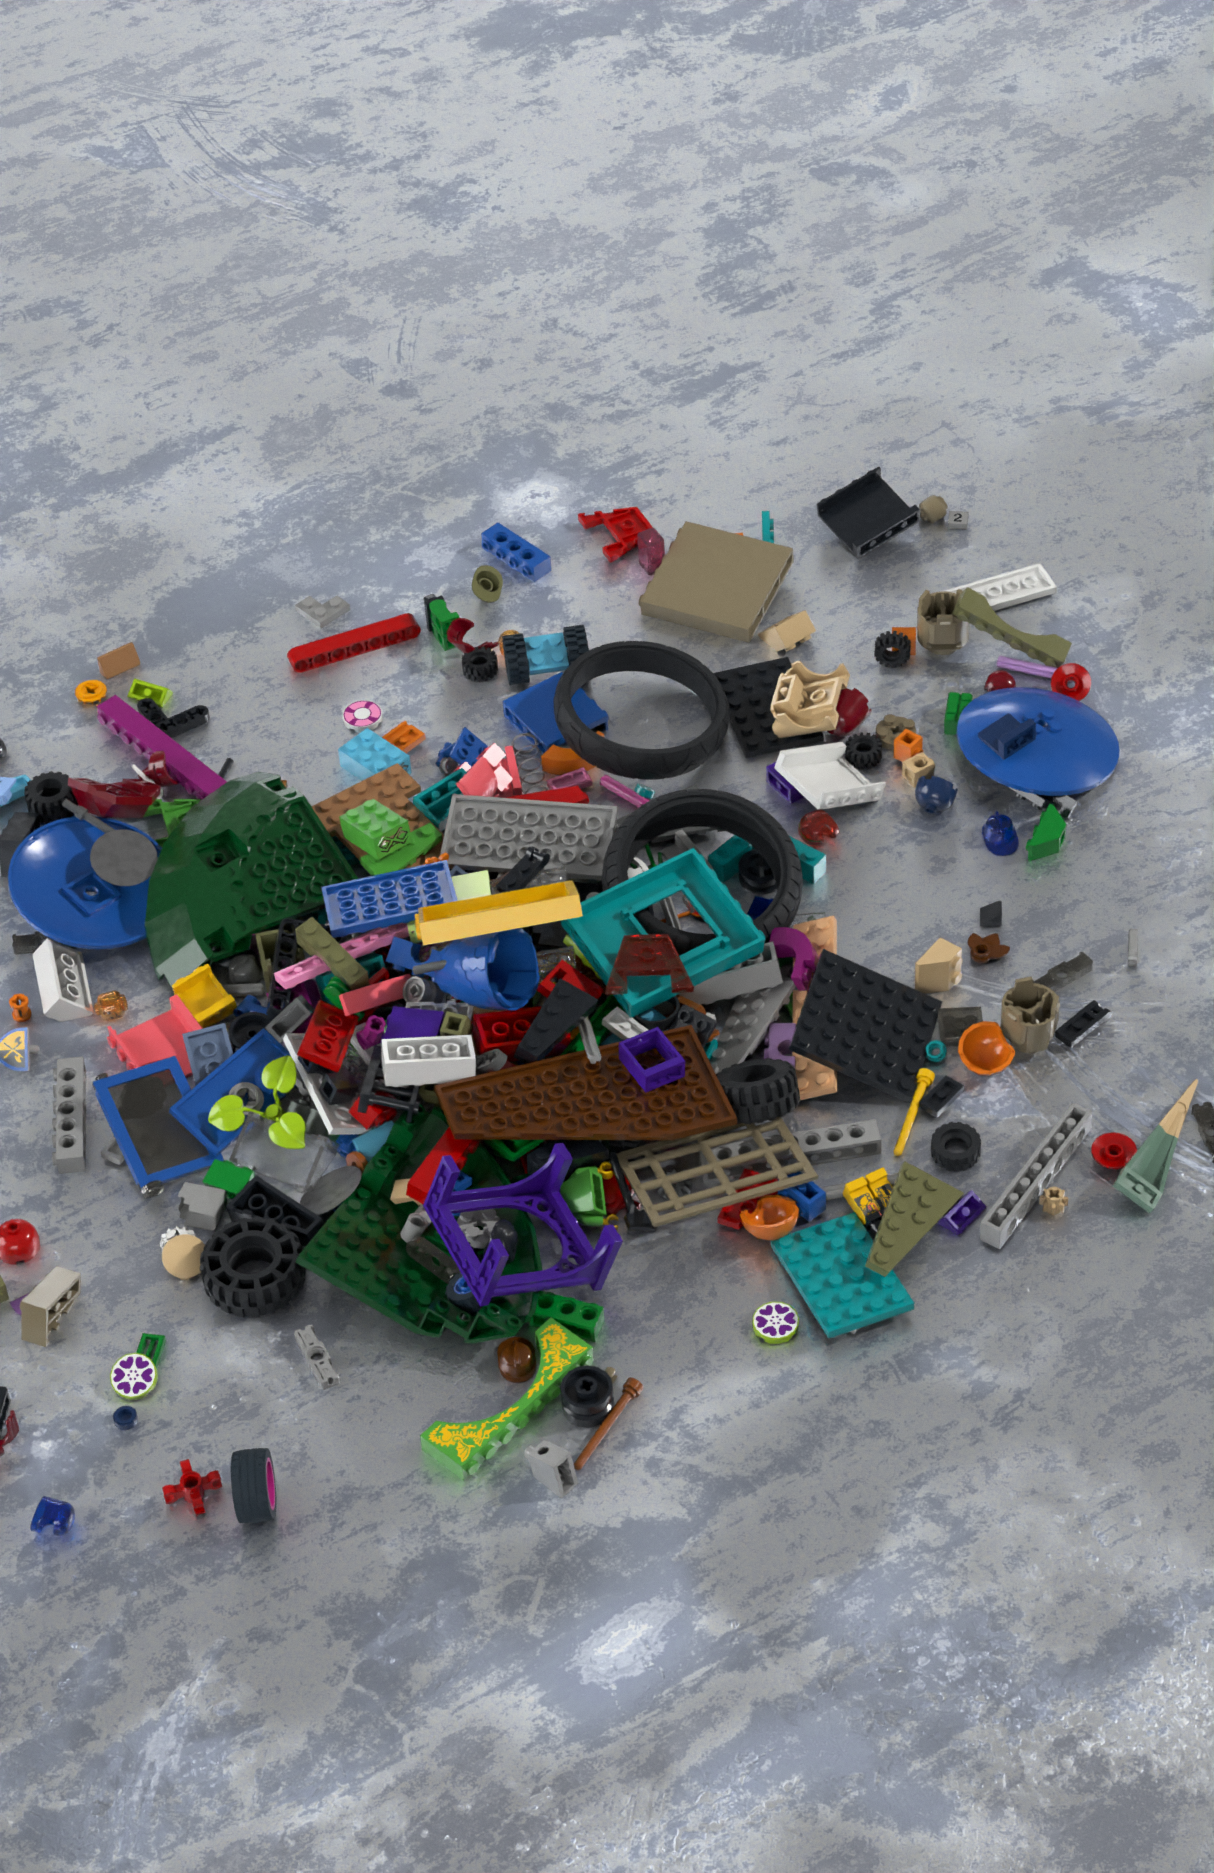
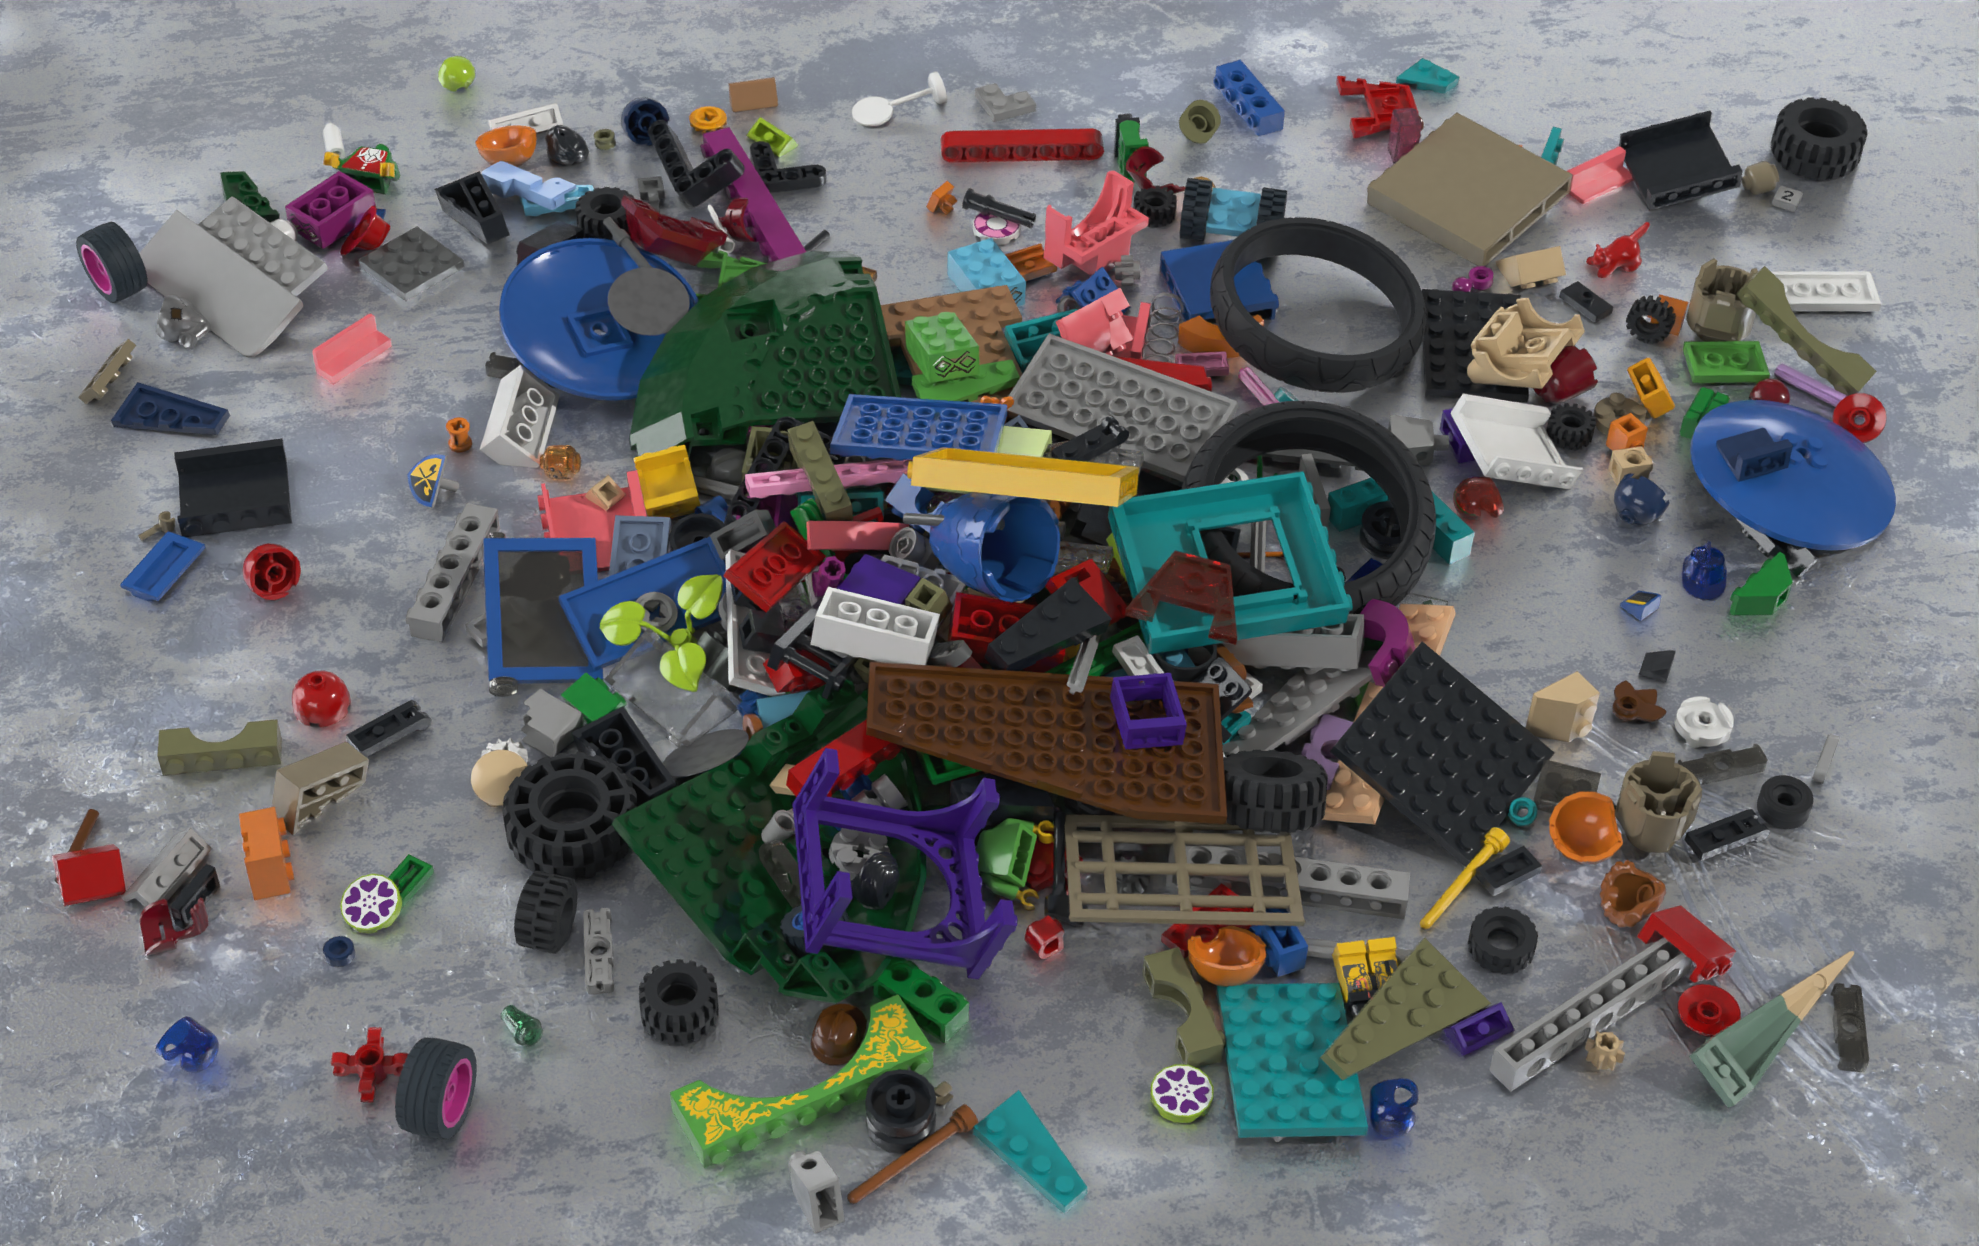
camera: 15 degrees right, 0 degrees up
none -> orange wedge [239,807,295,900]
none -> black plate [346,700,432,757]
none -> clear green cone [500,1005,543,1047]
none -> black tyre [514,871,578,954]
none -> tan slope [585,475,626,511]
none -> olive bush [593,129,616,150]
none -> dark blue cylinder [621,97,669,146]
none -> dark grey plate [637,176,665,213]
none -> black tyre [638,959,719,1045]
none -> black beam [648,120,745,208]
none -> flat silver wheel [851,774,908,810]
none -> white piece [852,71,947,127]
none -> orange tile [926,181,958,215]
none -> black pin [962,188,1036,229]
none -> teal wing [973,1090,1088,1214]
none -> red plate [1024,915,1065,959]
none -> coral piece [1044,171,1149,276]
none -> light grey gear [1115,255,1140,286]
none -> olive arch [1142,947,1226,1068]
none -> clear blue helmet [1369,1078,1419,1138]
none -> light grey torso [1388,415,1449,466]
none -> teal wing [1396,58,1459,94]
none -> magenta plate [1452,266,1494,292]
none -> black plate [1559,281,1613,323]
none -> coral panel [1567,146,1634,204]
none -> red animal [1586,222,1650,278]
none -> dark orange hair [1600,860,1666,928]
none -> blue slope [1620,591,1662,621]
none -> light orange brick [1627,358,1675,419]
none -> red panel [1637,905,1736,983]
none -> white plate [1674,696,1734,748]
none -> bright green plate [1683,341,1770,383]
none -> black tyre [1757,775,1813,829]
none -> black tyre [1771,97,1868,181]

